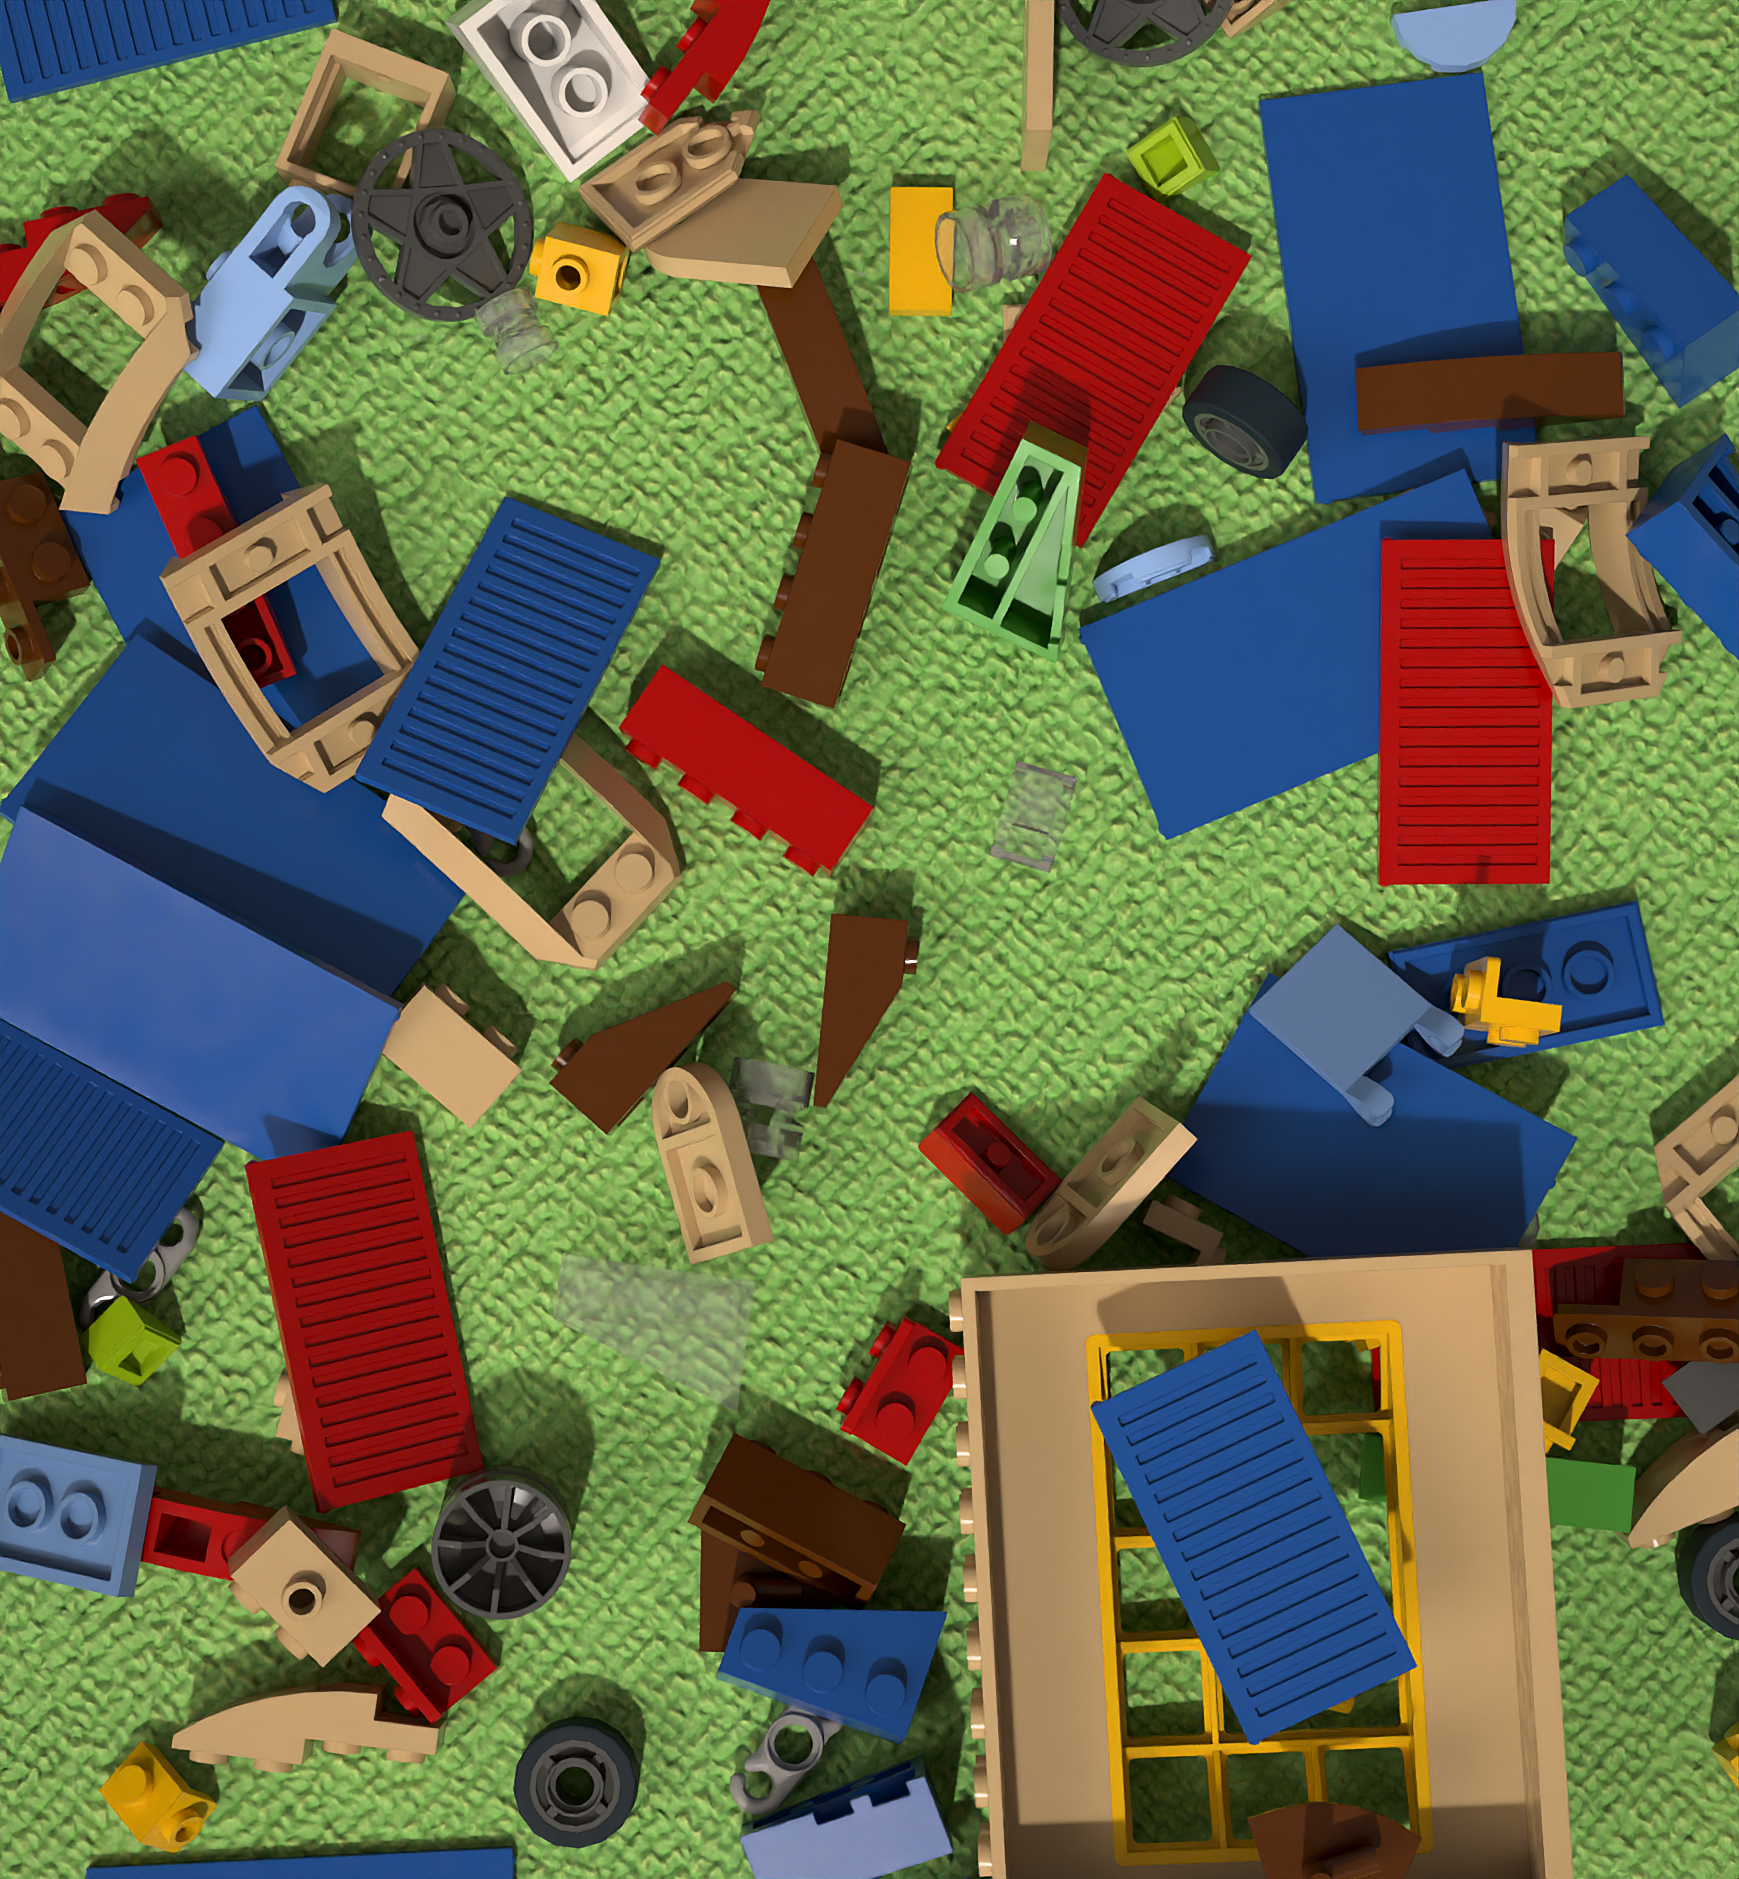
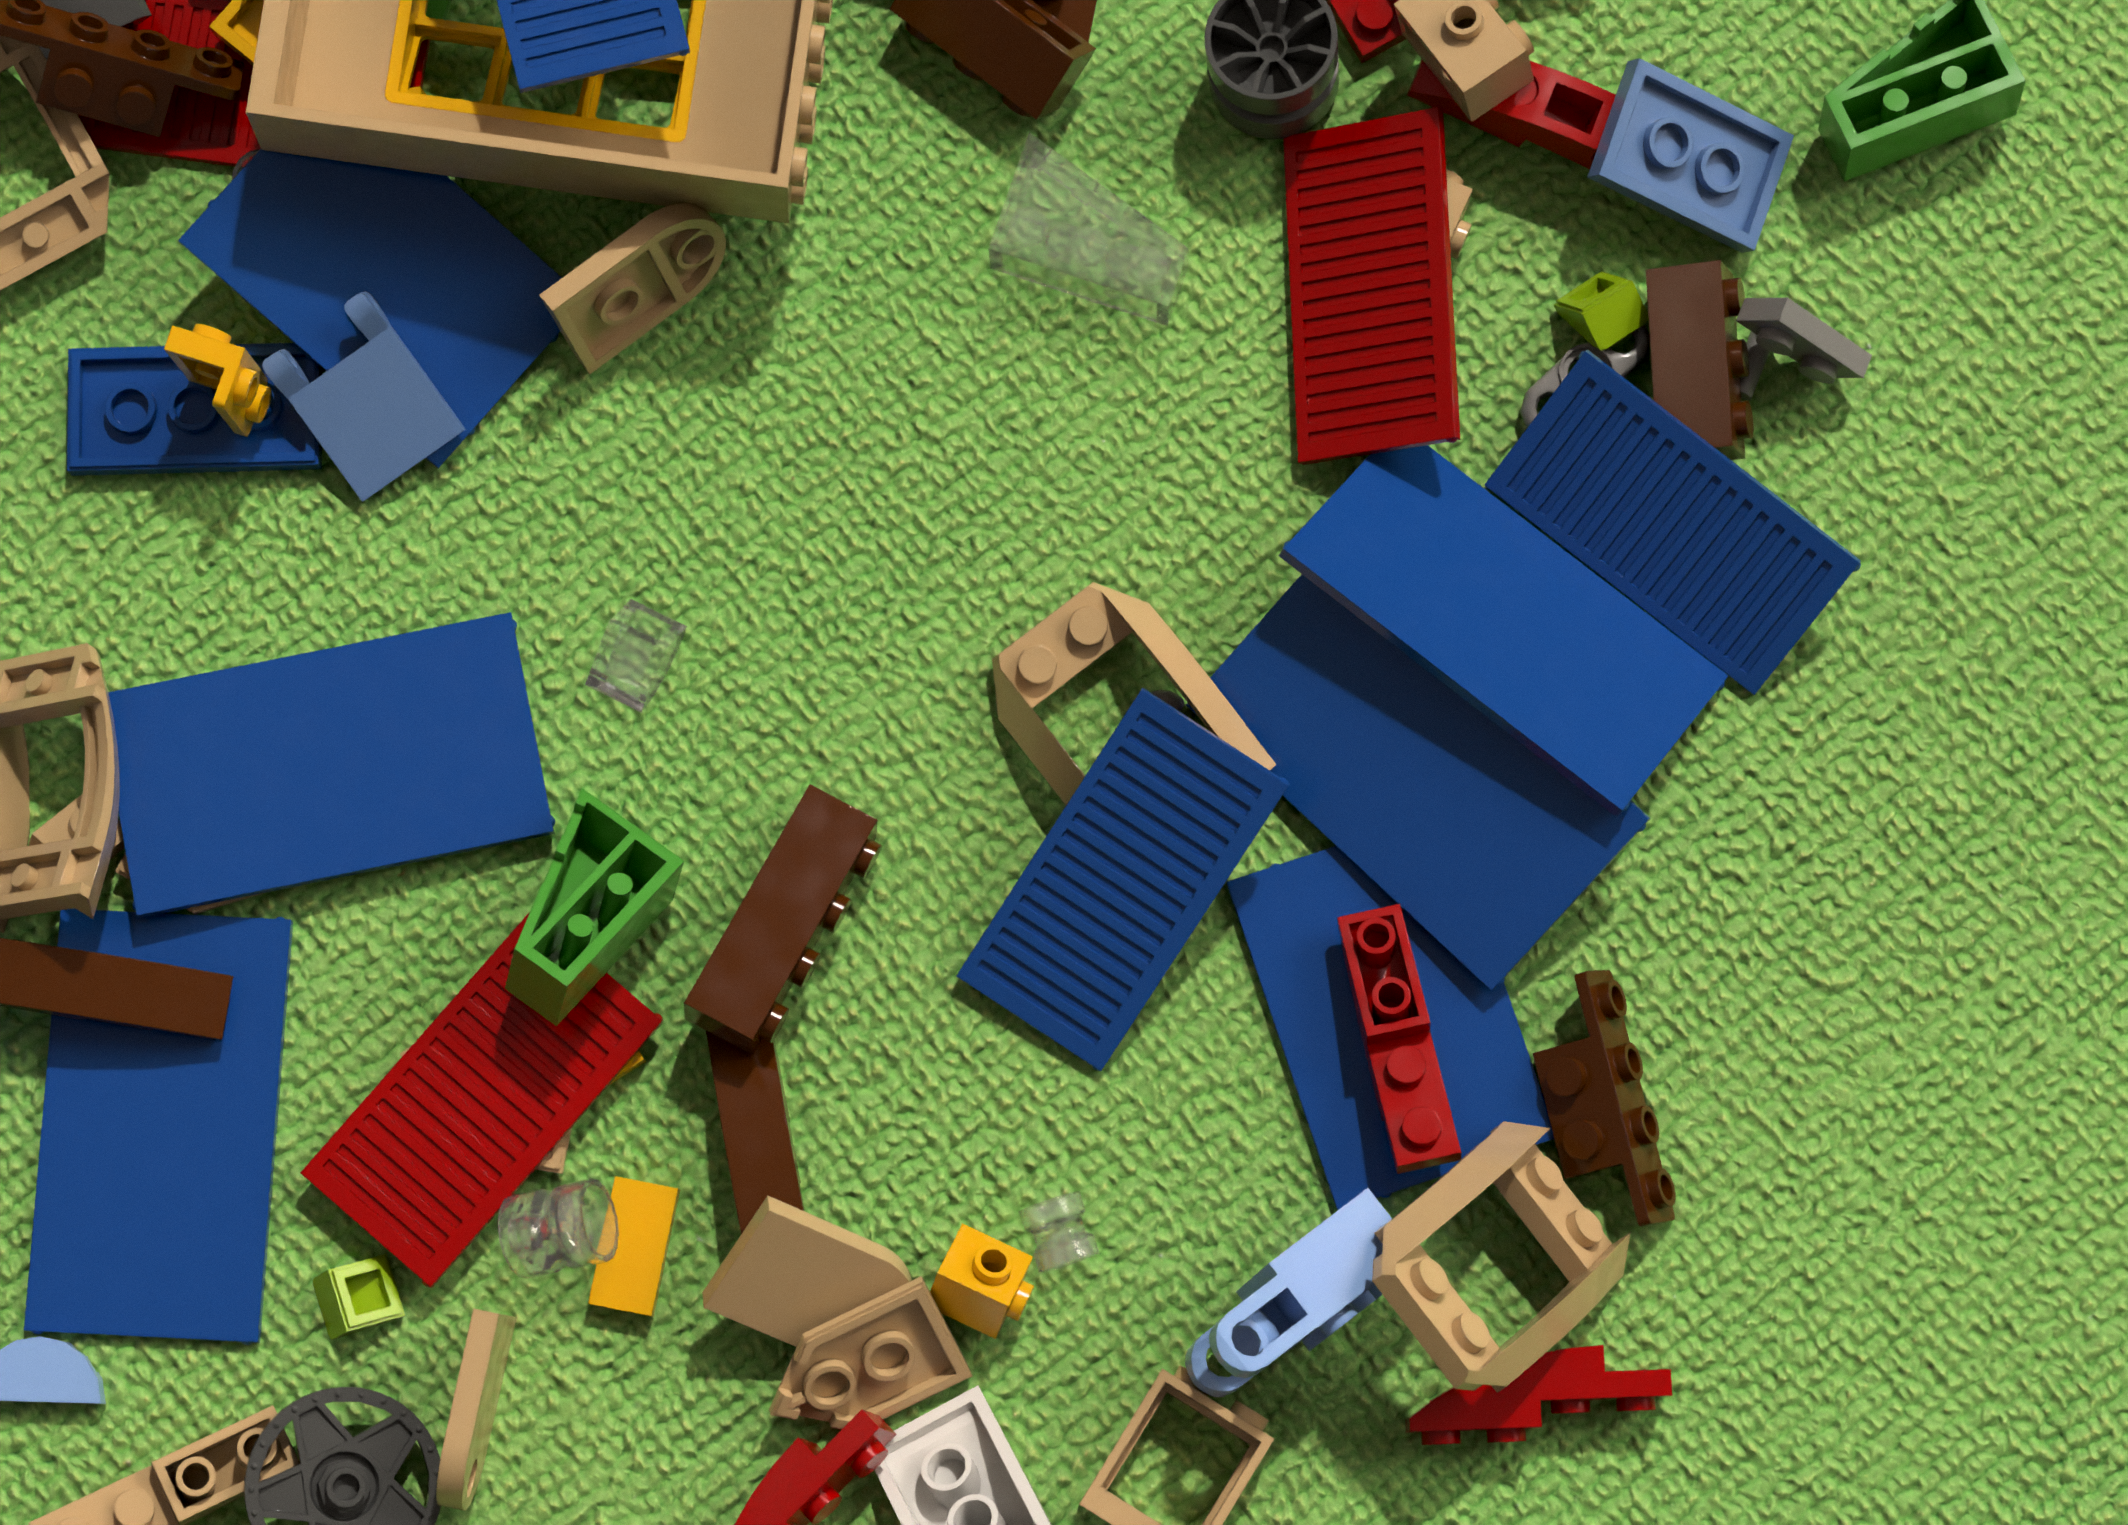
camera: 165 degrees left, 5 degrees down
tan wedge [159,482,421,793] -> none
dark grey wheel [351,129,532,323] -> none
tan brick [382,981,522,1128] -> none
reddish brown slope [549,981,738,1136] -> none
red brick [619,664,874,877] -> none
tan tile [652,1062,774,1265] -> none
clear wheel [729,1057,815,1162] -> none
reddish brown slope [813,913,919,1109] -> none
red bracket [835,1314,964,1466] -> none
red slope [918,1092,1062,1235] -> none
light blue tile [1092,535,1217,604] -> none
tan bracket [1137,1194,1227,1264] -> none
black wheel [1182,365,1309,479] -> none
red window [1377,537,1555,887] -> none

